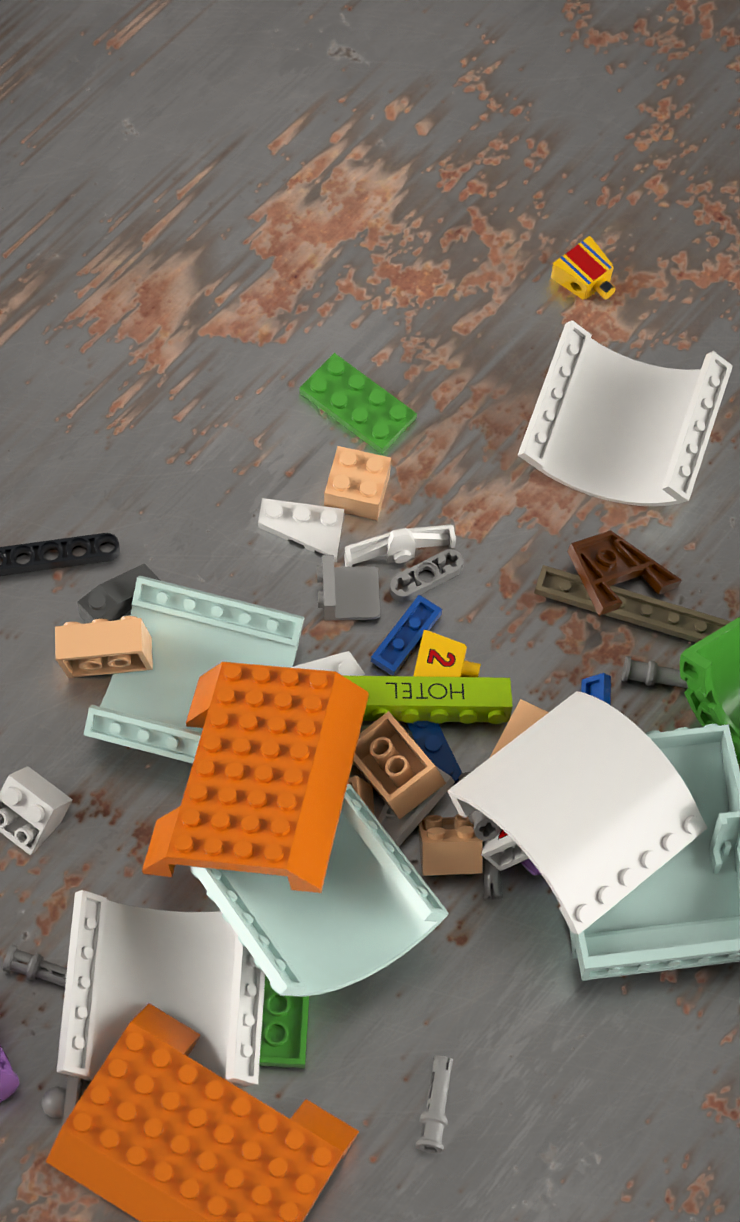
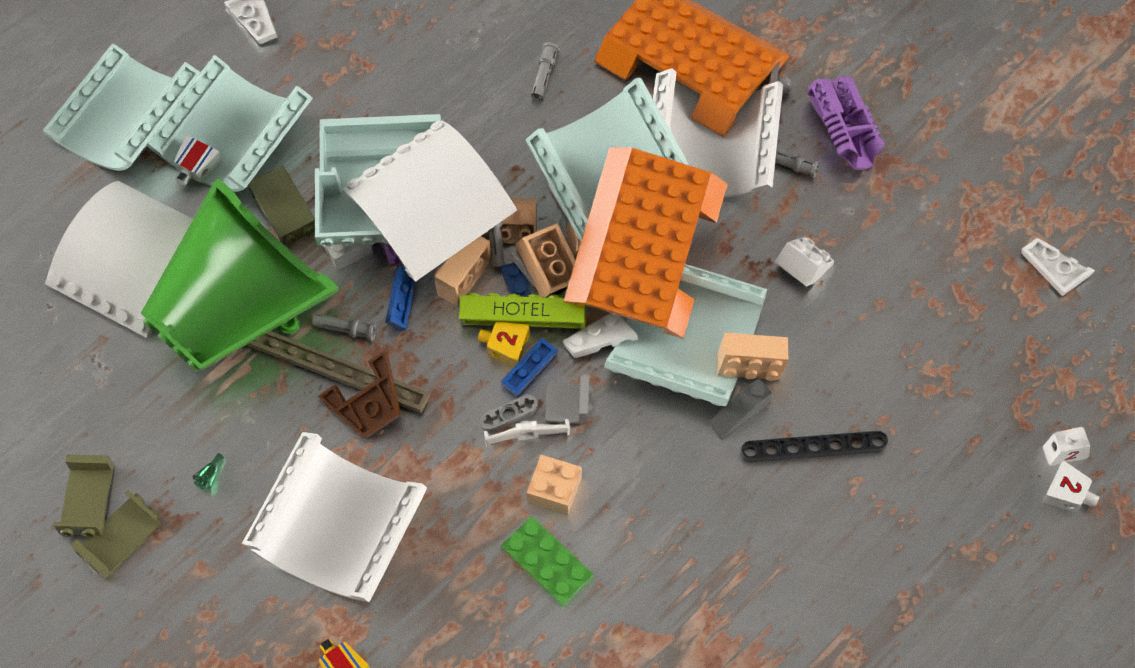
camera: 170 degrees left, 0 degrees up
white wing [258,498,344,562] -> none

